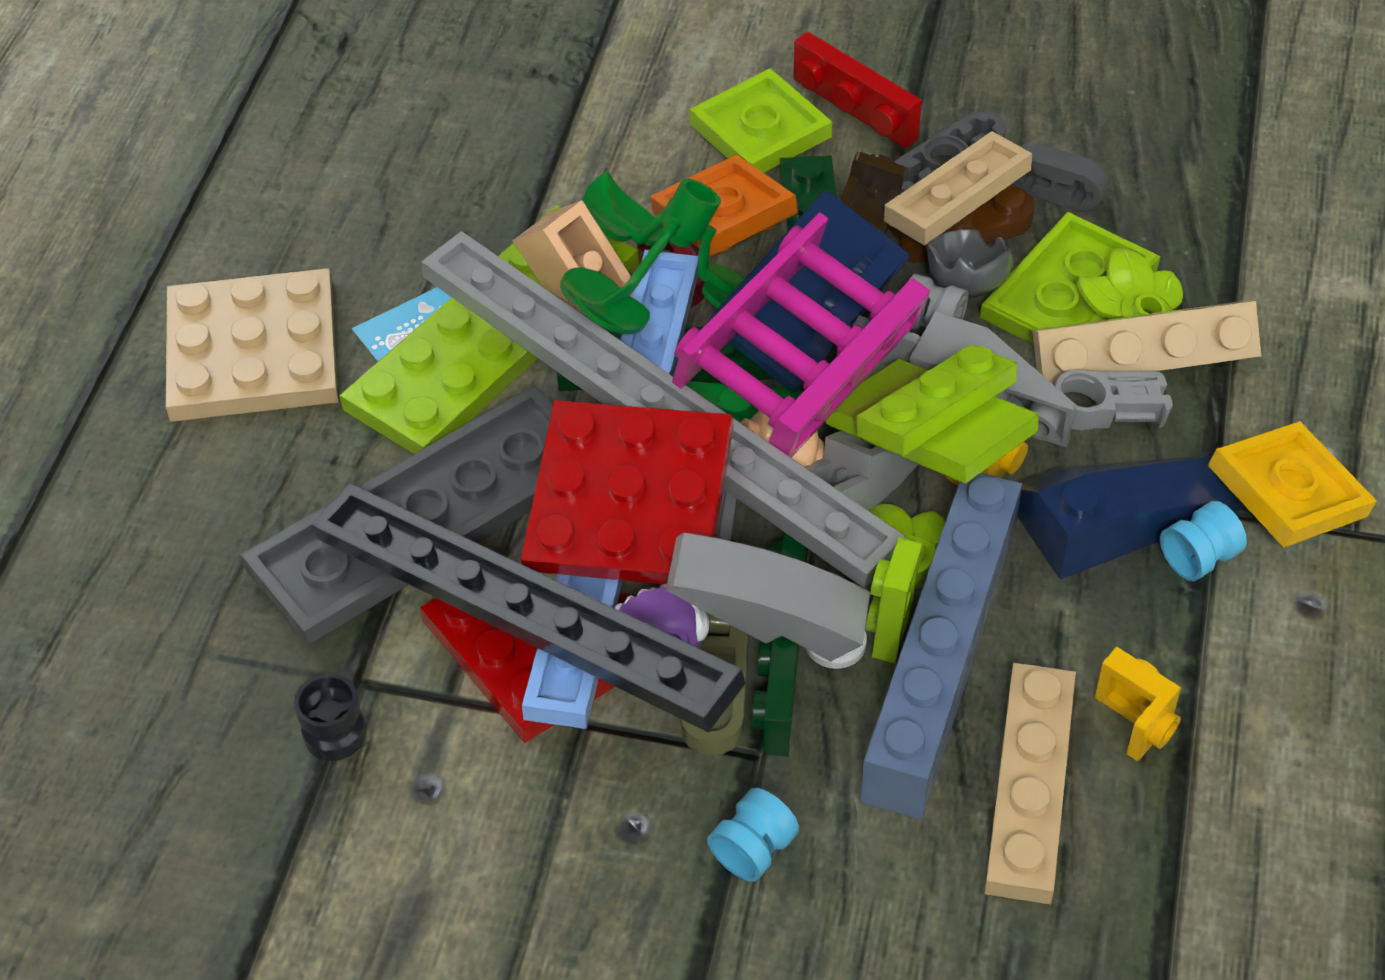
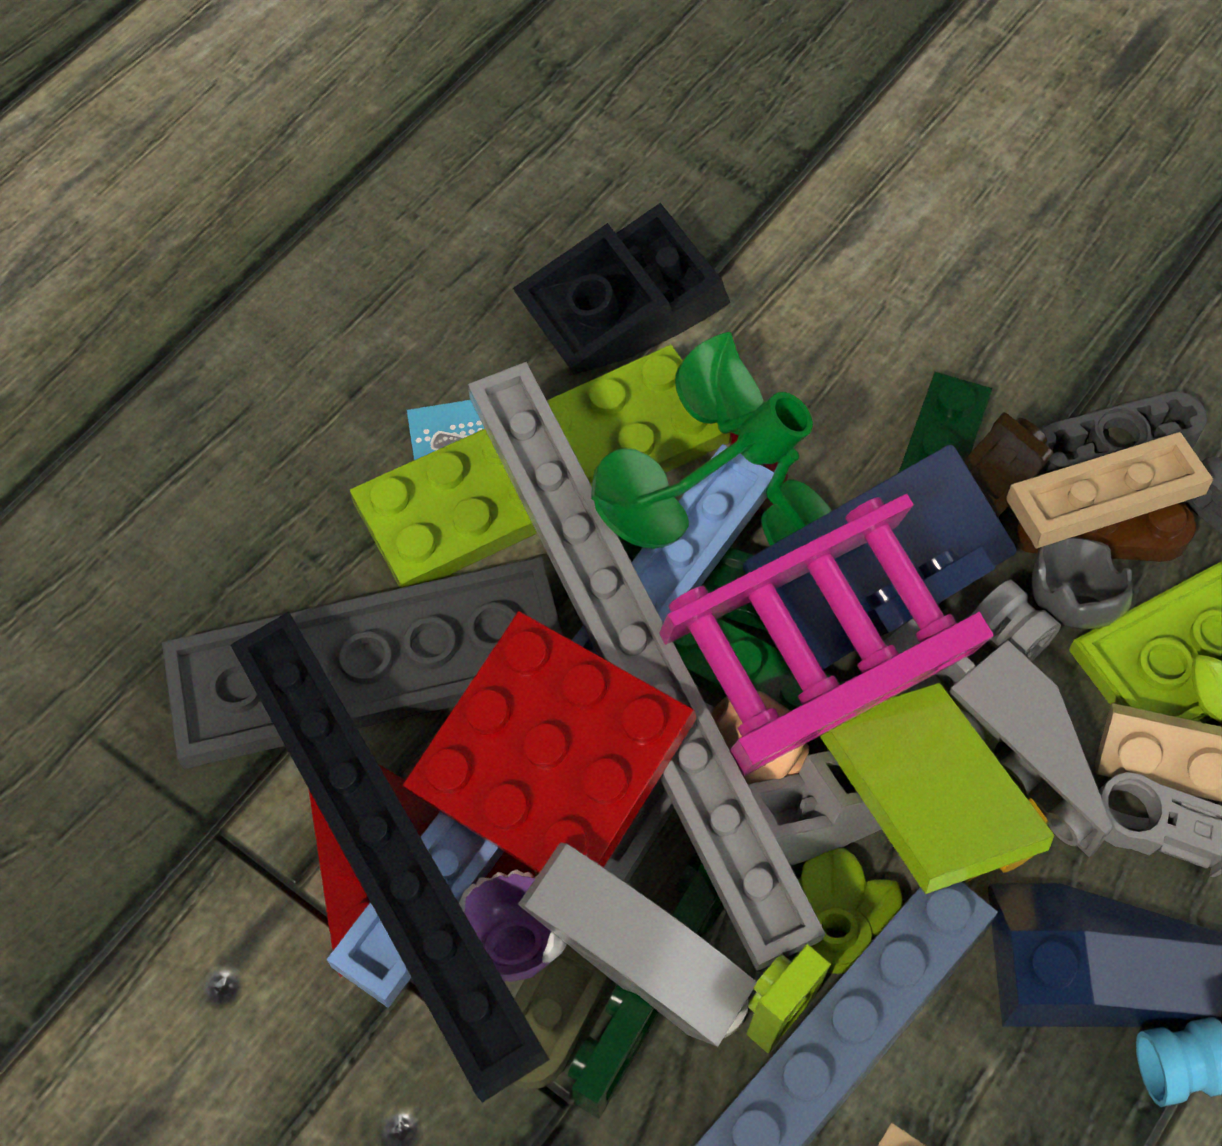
camera: 25 degrees right, 10 degrees up
tan plate [166,268,339,422] -> none
black wheel [294,673,366,761] -> none
light nougat slope [512,200,633,319] -> none
orange plate [650,154,798,257] -> none
lime plate [689,68,833,173] -> none
red plate [793,31,922,149] -> none
lime plate [857,344,1017,456] -> none
none -> black slope [513,203,730,374]

